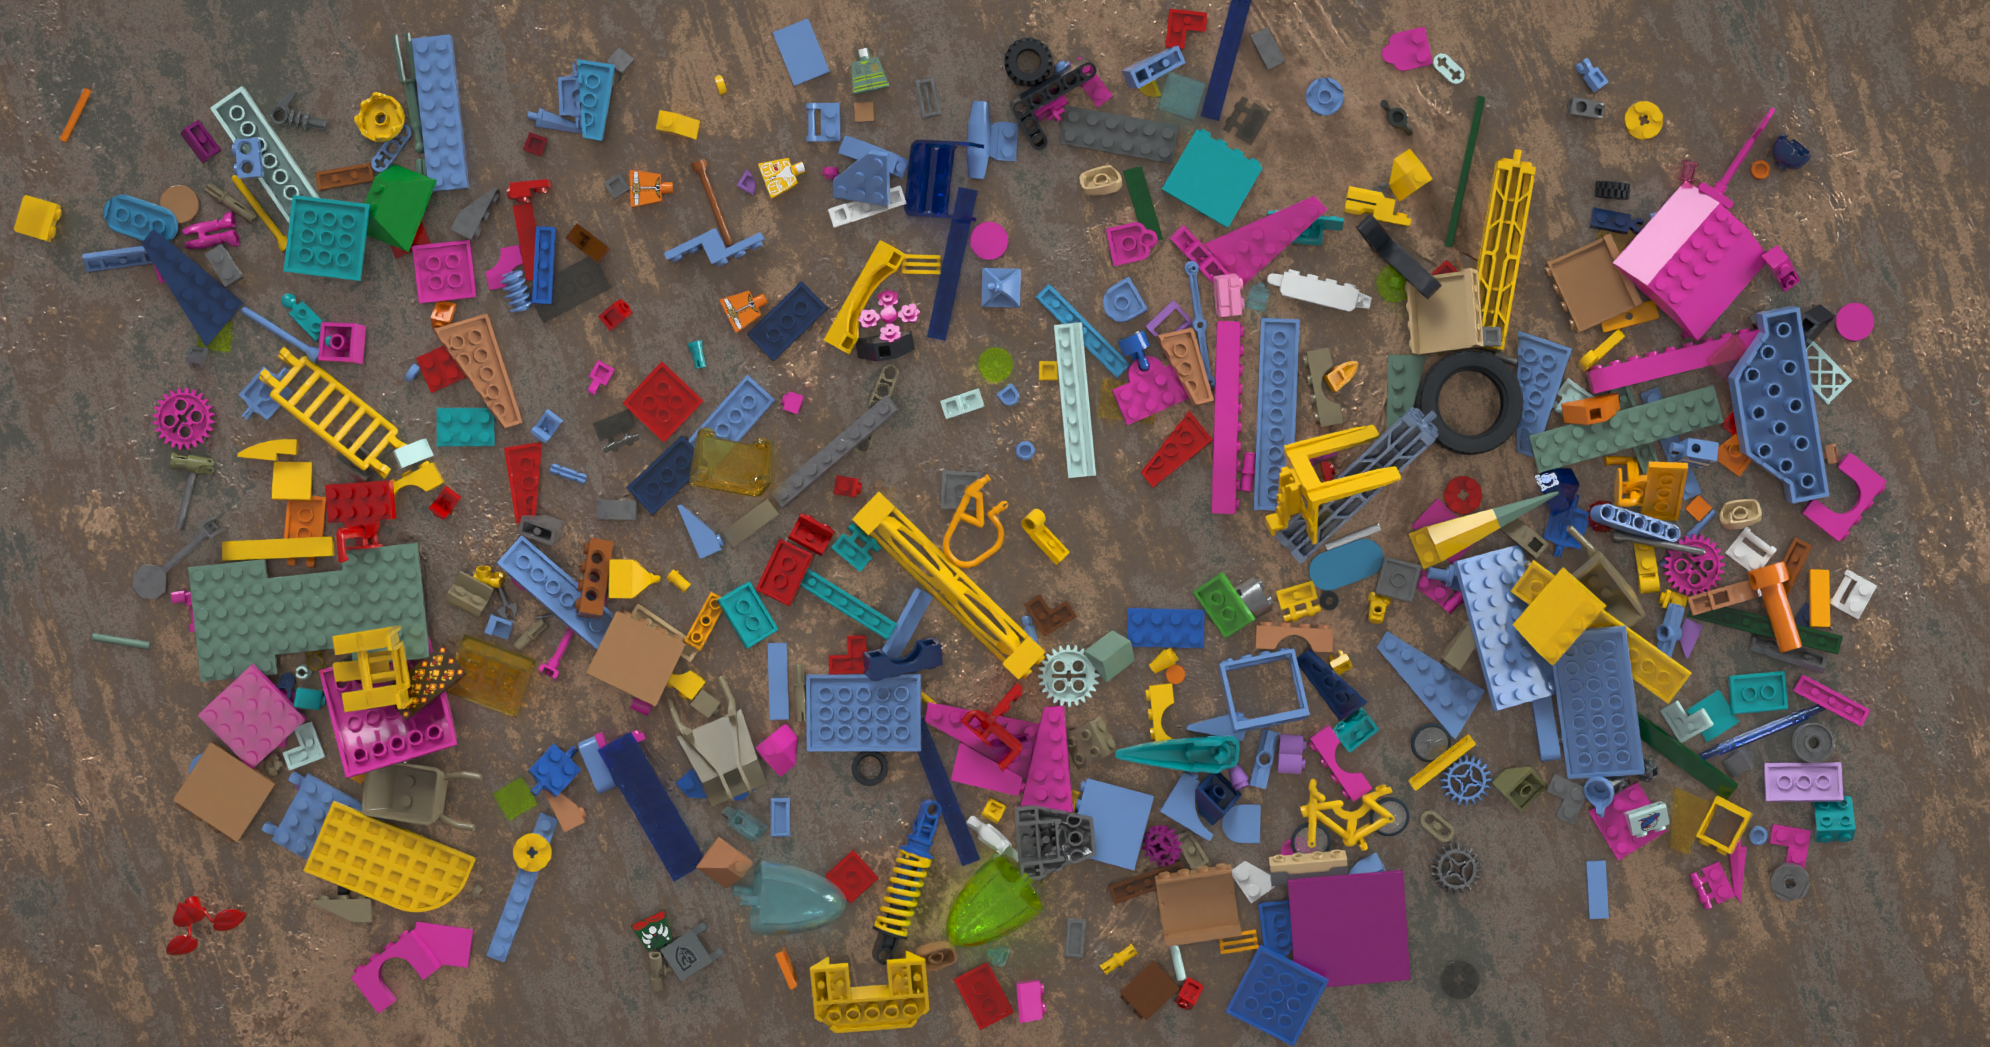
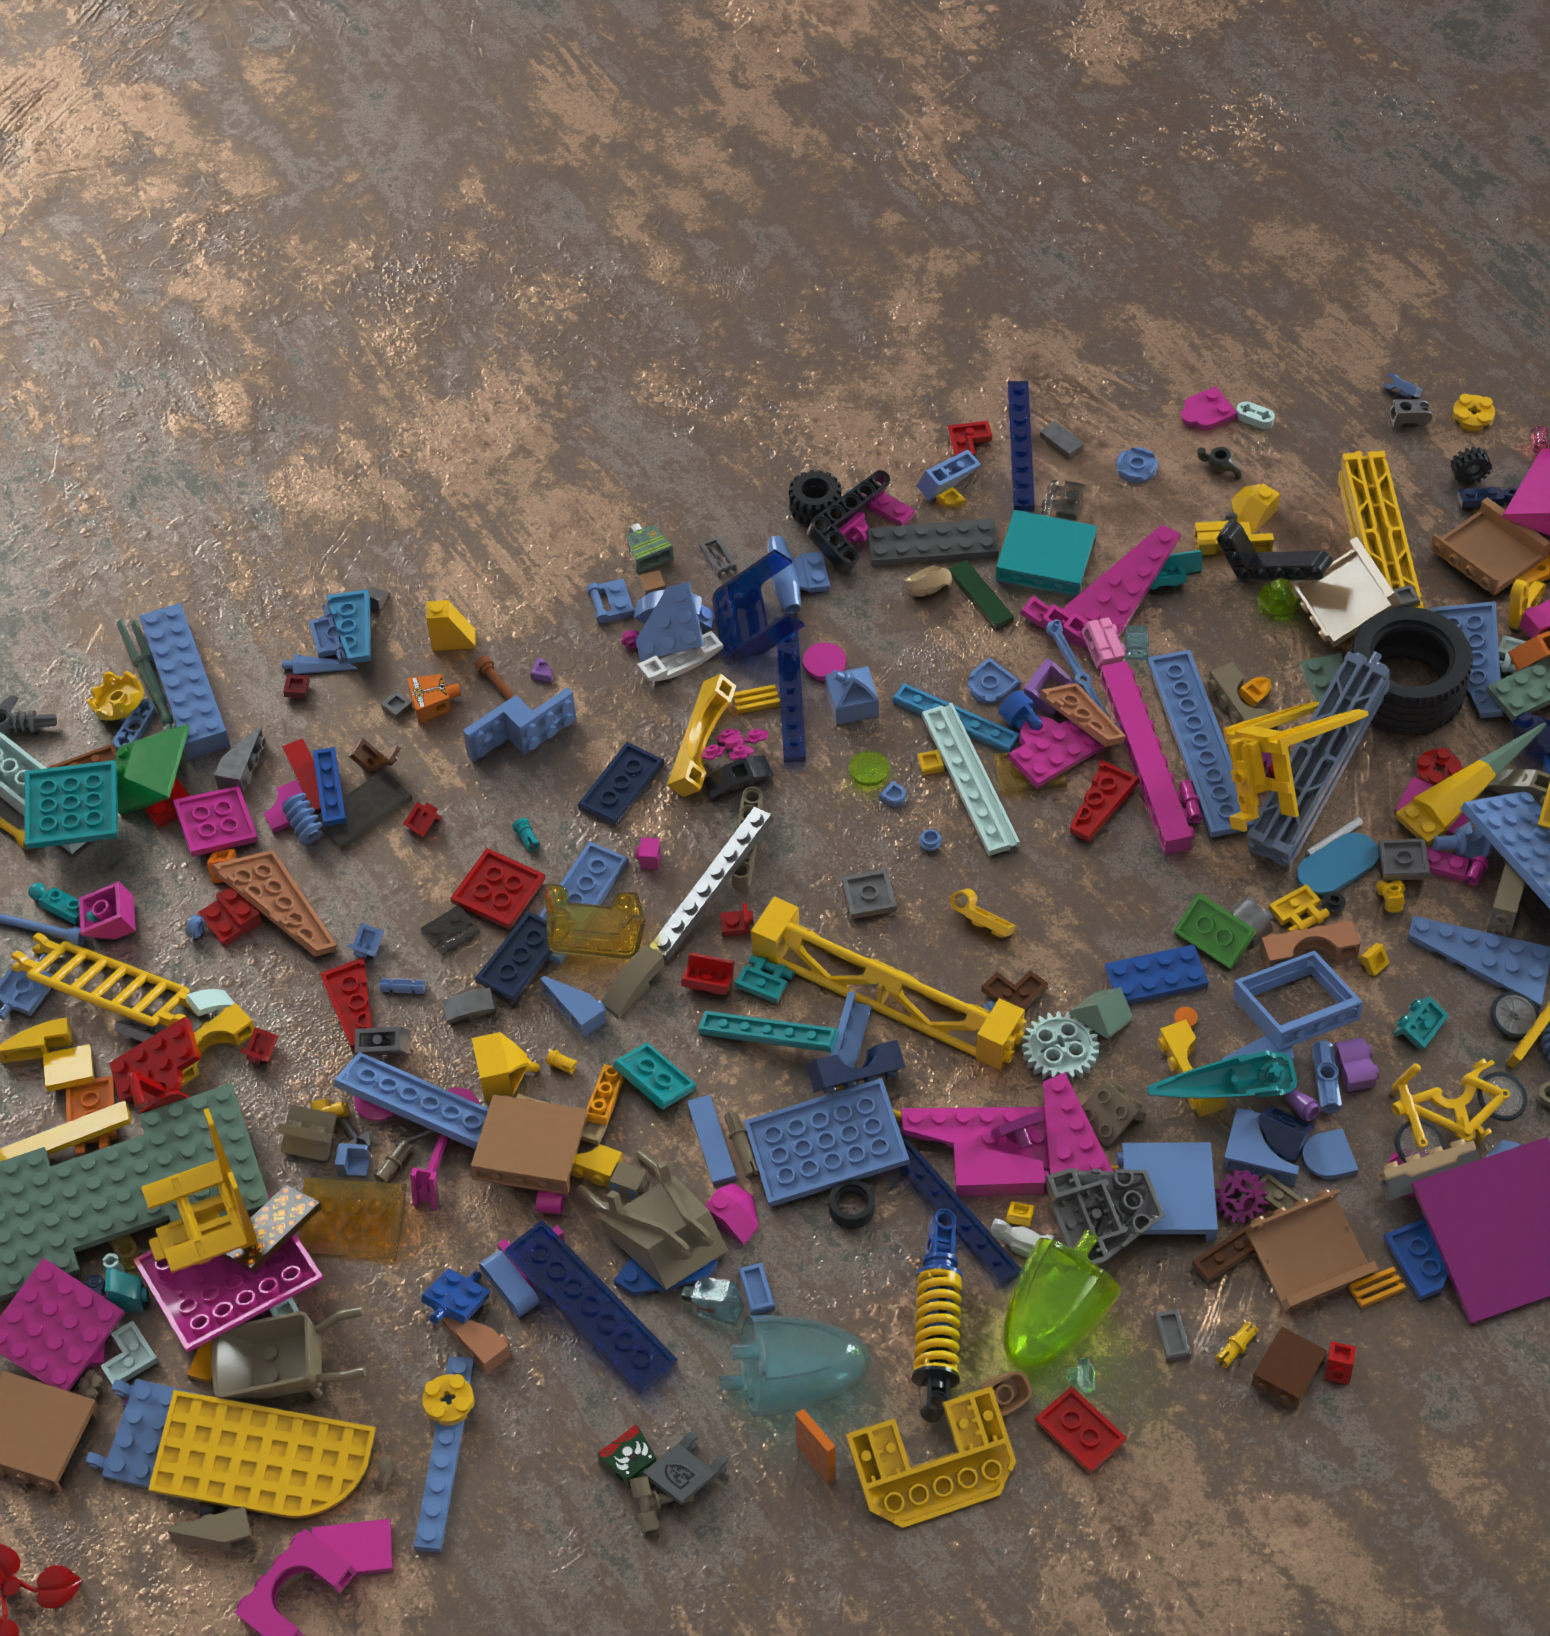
camera: 15 degrees left, 35 degrees down
teal plate [437,408,495,446] -> none
clear neon green piece [493,776,538,821] -> none
red plate [507,179,552,203] -> none
dark orange brick [575,538,613,620] -> none
dark pink plate [587,360,615,395] -> none
nougat slope [696,836,753,888] -> none
yellow tile [714,75,727,95] -> none
orange torso [720,291,768,333] -> none
red tile [755,538,814,607] -> none
yellow torso [758,158,806,199] -> none
medium blue tile [773,18,830,86] -> none
red plate [825,850,879,904] -> none
red plate [829,635,867,675] -> none
light aqua slope [940,388,985,419] -> none
light orange piece [943,474,1009,568] -> none
red plate [960,681,1023,772] -> none
dark pink slope [1016,979,1046,1023] -> none
dark pink plate [1106,222,1158,266] -> none
yellow cone [1149,648,1179,674] -> none
clear light blue brick [1157,72,1206,121] -> none
light aqua piece [1169,945,1187,981] -> none
blue plate [1225,945,1329,1047] -> none
white wing [1232,861,1276,903] -> none
white hinge [1267,269,1372,312] -> none
dark blue wing [1297,649,1368,721] -> none
dark pink arch [1309,725,1372,802] -> none
dark green tile [1444,95,1485,248] -> none

